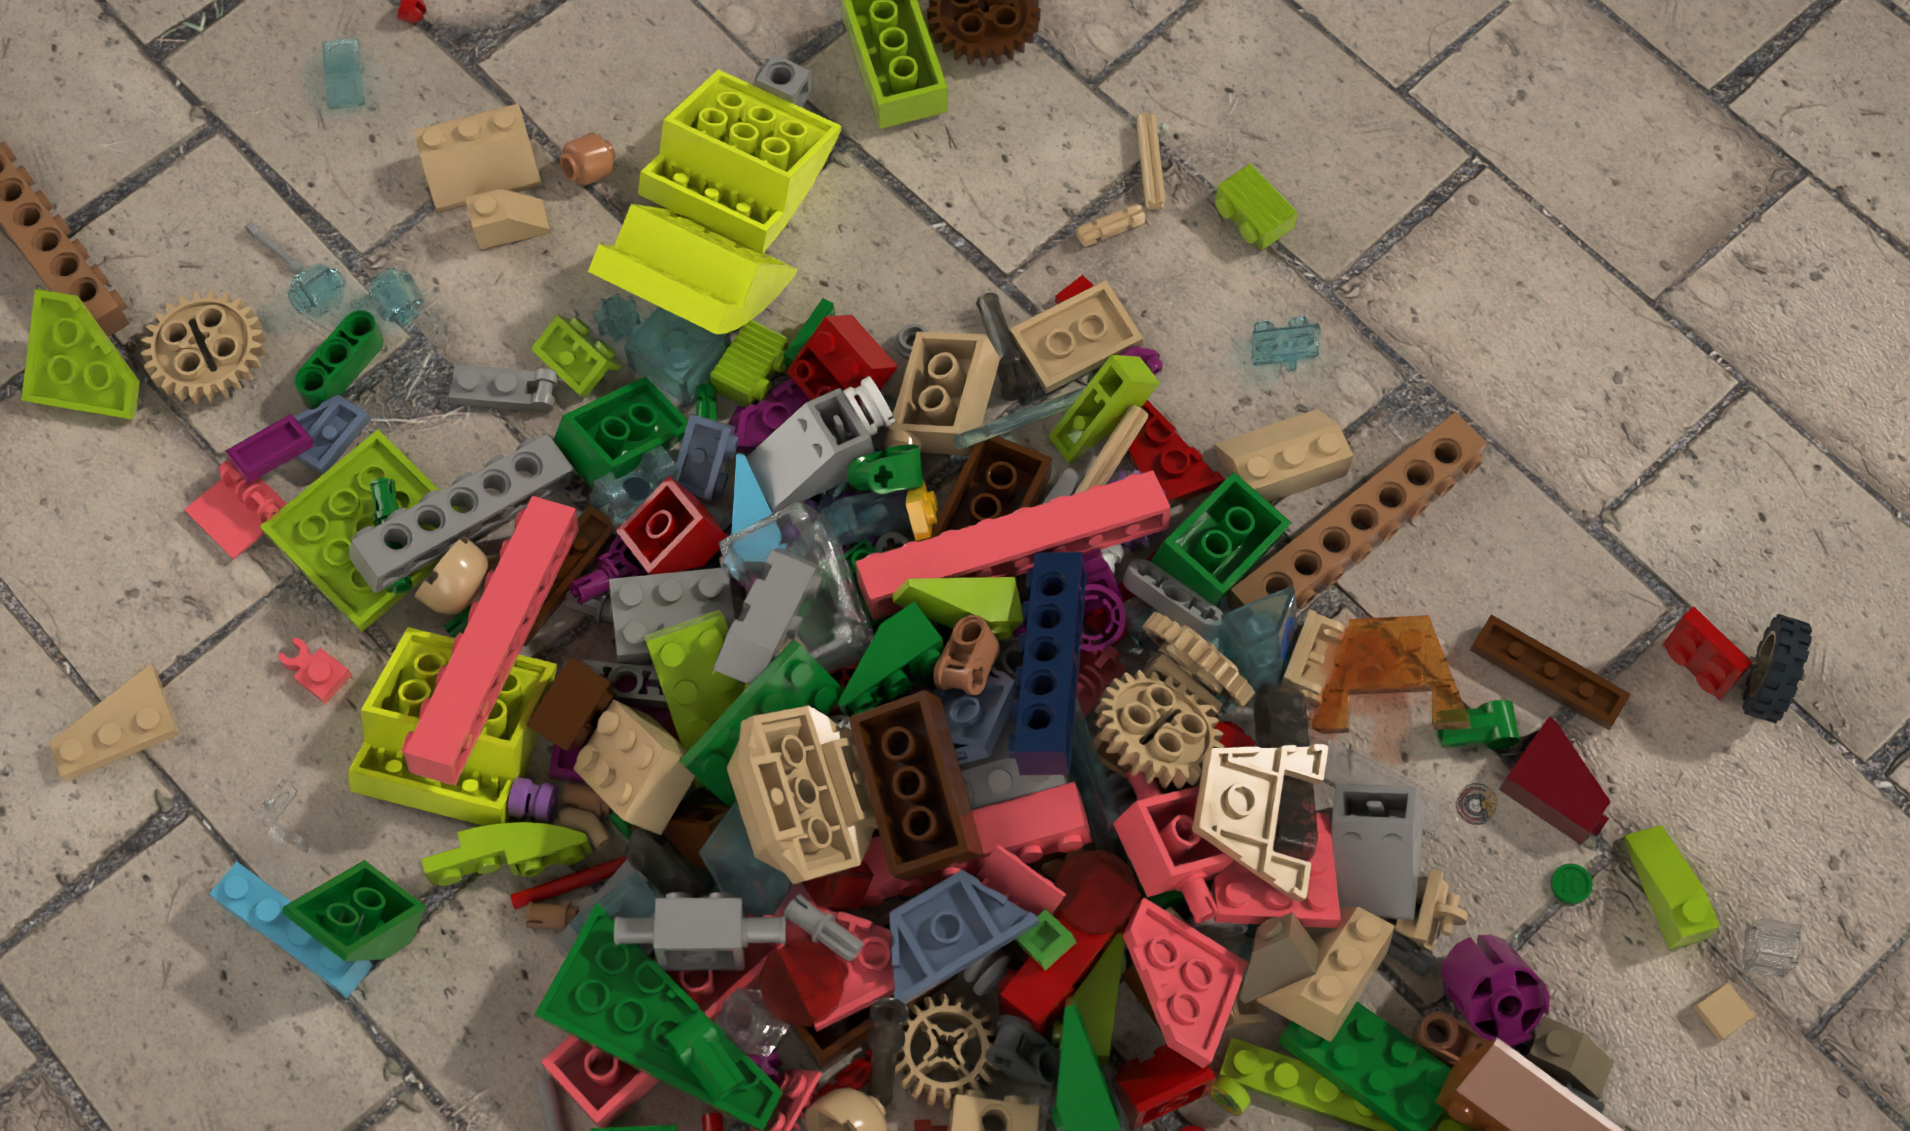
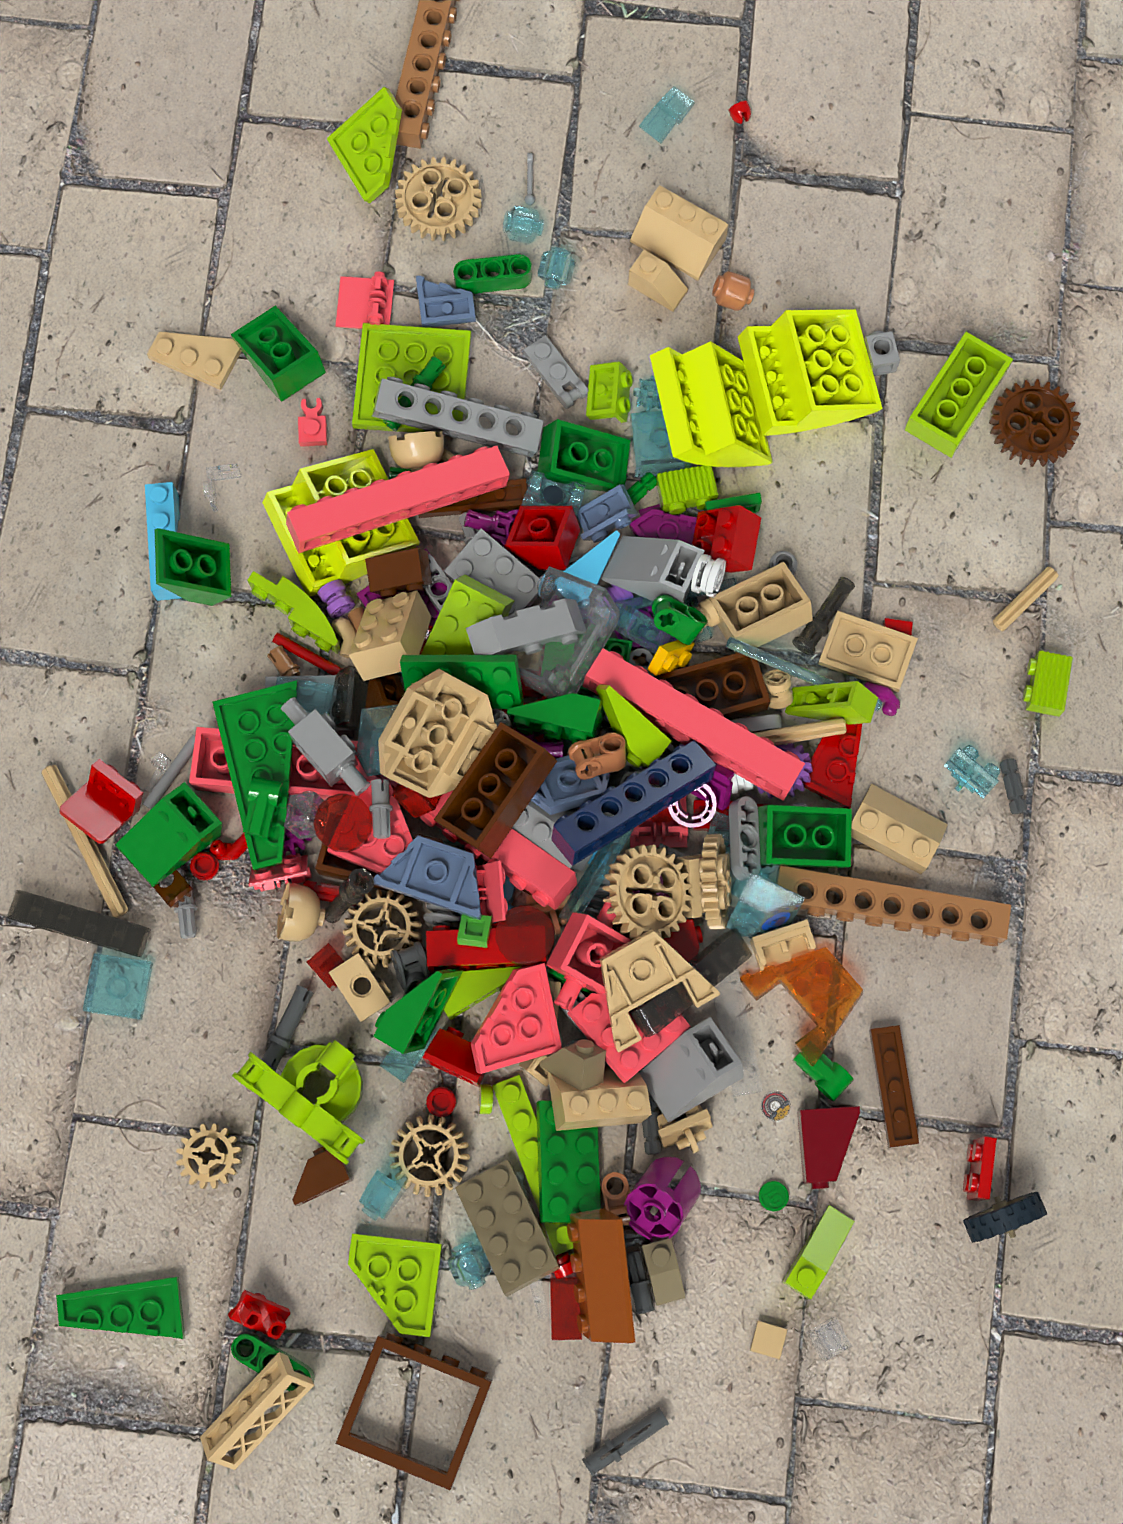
camera: 50 degrees right, 10 degrees up
magenta tile [225,414,314,484] -> none
tan axle [1076,204,1146,247] -> none
none -> green slope [231,305,326,402]
none -> tan wheel [763,669,793,709]
none -> dark grey axle [1000,758,1027,814]

